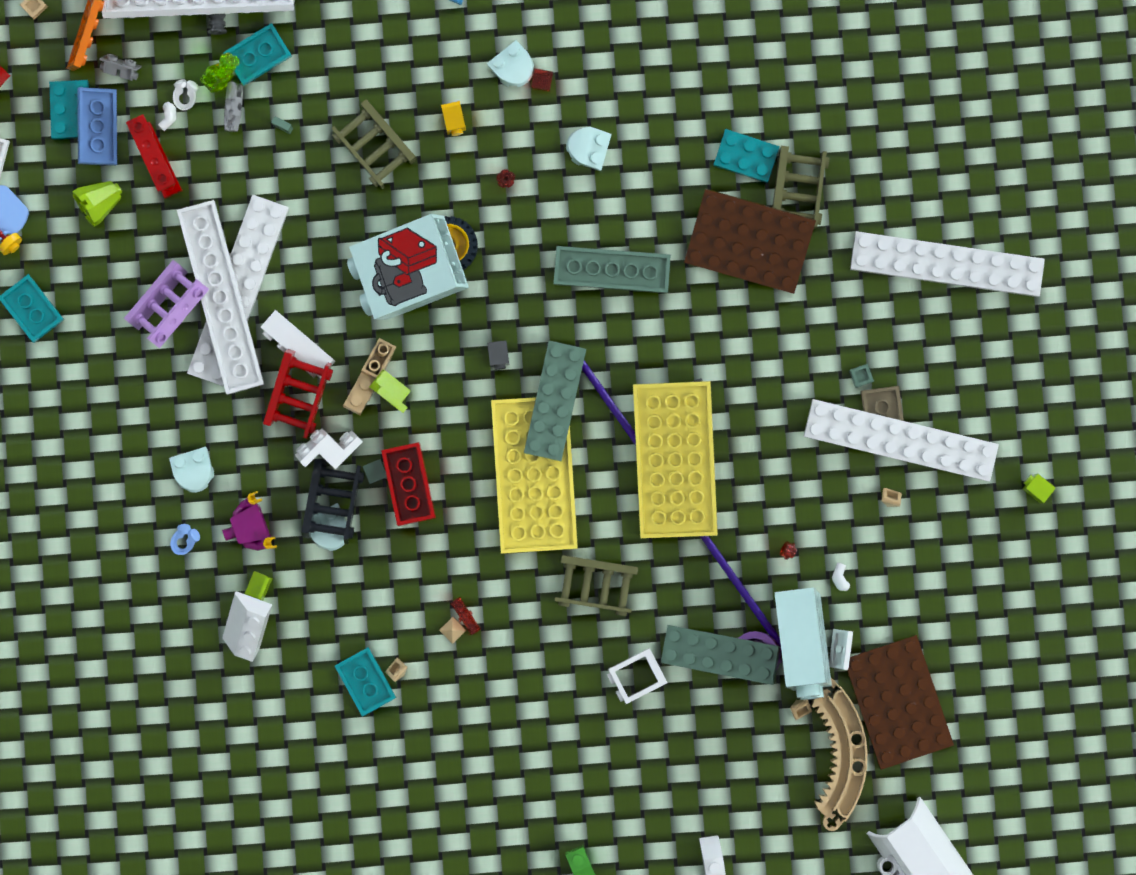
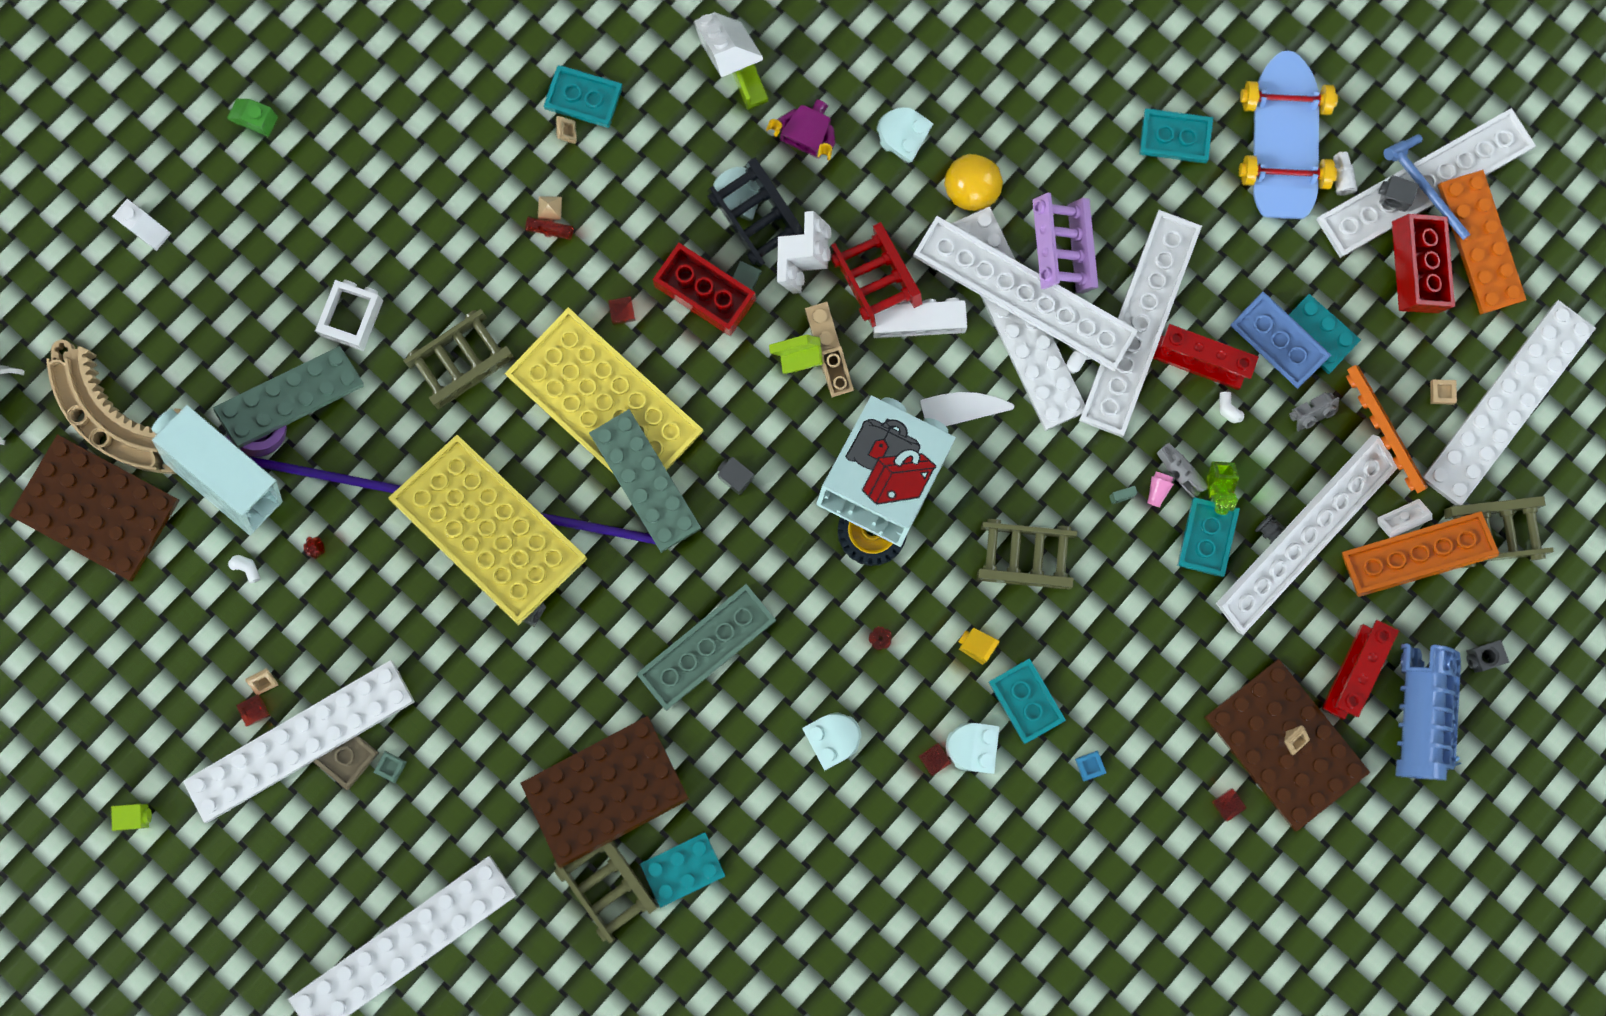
camera: 140 degrees right, 5 degrees down
lime cone [72,181,122,227] -> none
light blue piece [170,524,200,555] -> none
white piece [173,79,199,110] -> none
white plate [829,629,853,670] -> none
none -> clear red plate [236,694,270,727]
none -> clear red plate [608,296,636,325]
none -> white sticker [920,392,1014,426]
none -> yellow cylinder [944,154,1003,211]
none -> teal plate [988,658,1066,744]
none -> white arm [1066,350,1091,374]
none -> white plate [1079,210,1202,437]
none -> bright pink cone [1147,472,1174,508]

